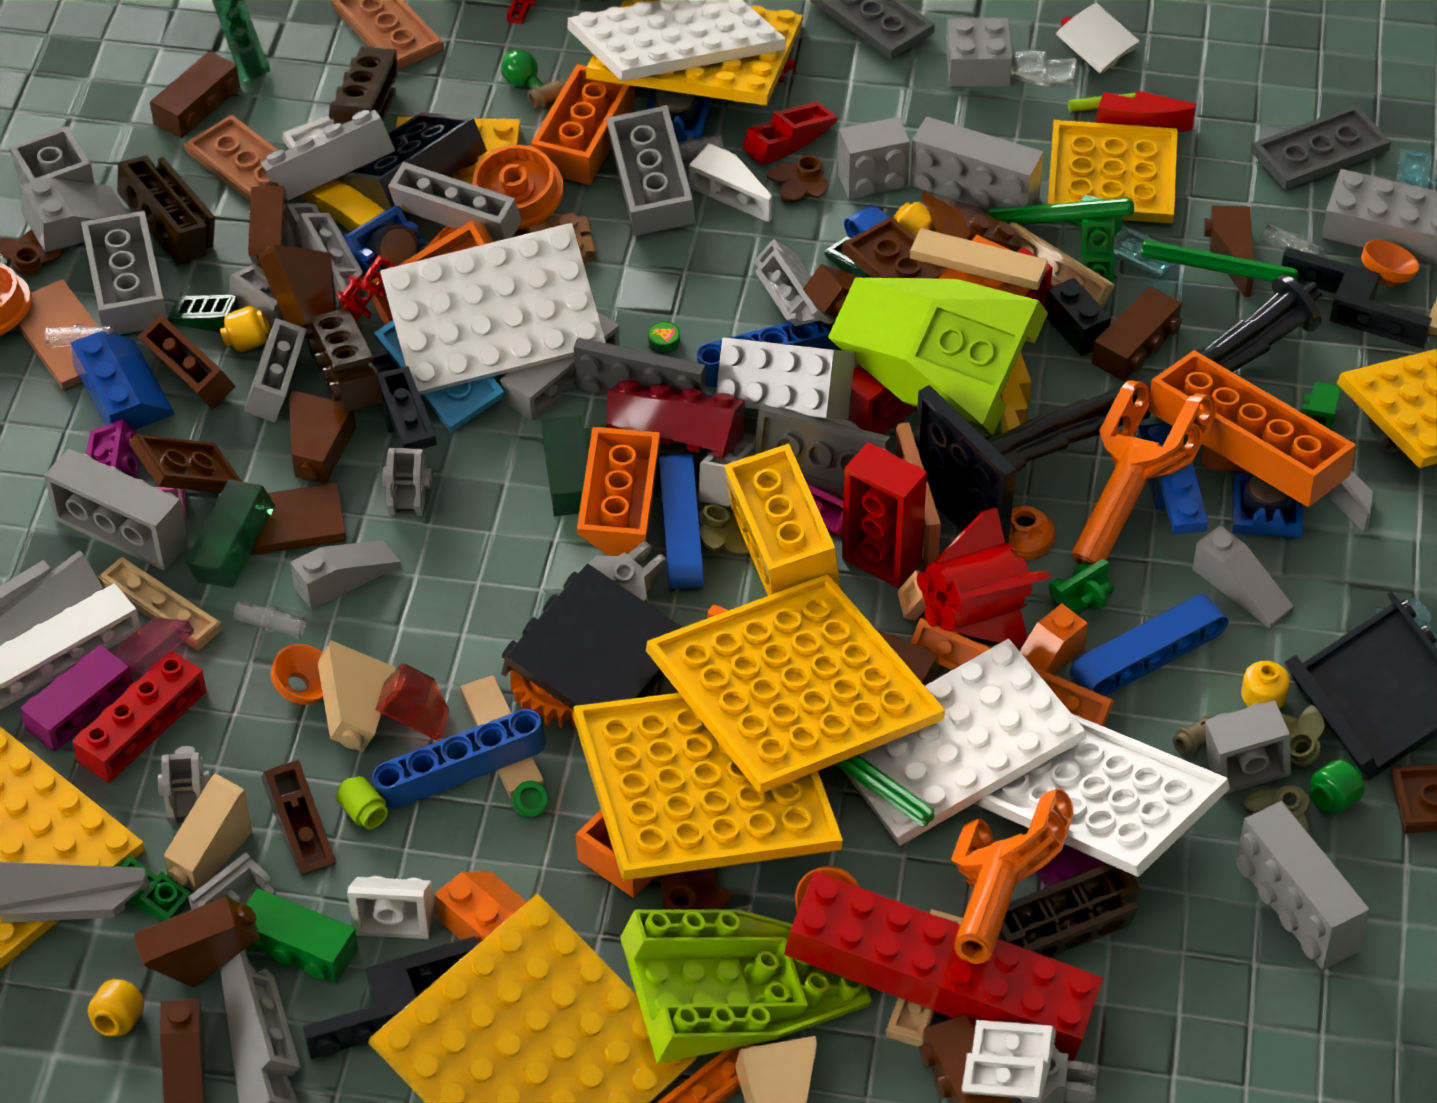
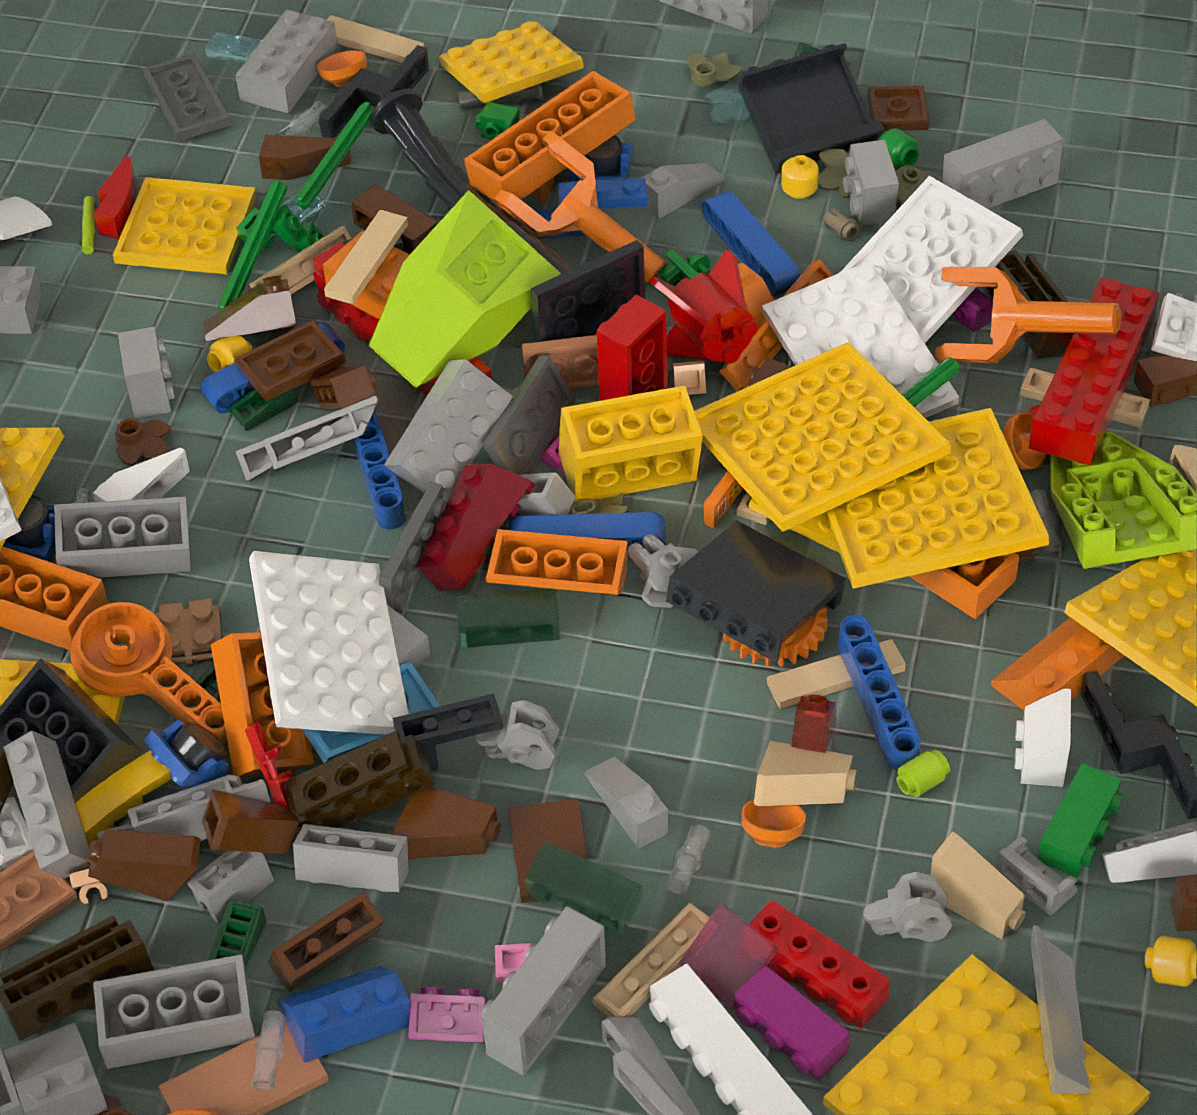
camera: 85 degrees left, 0 degrees up
green slope [120,856,191,921] -> none
reddish brown tile [129,434,245,495] -> none
reddish brown slope [134,896,260,987] -> none
yellow head [220,306,271,353] -> none
reddish brown slope [261,759,336,876] -> none
light grey brick [388,162,522,242] -> none
green tile [511,780,549,819] -> none
tile [648,321,680,353] -> none
red slope [742,102,838,165] -> none
light grey brick [910,116,1044,210] -> none
clear slope [1011,51,1079,88] -> none

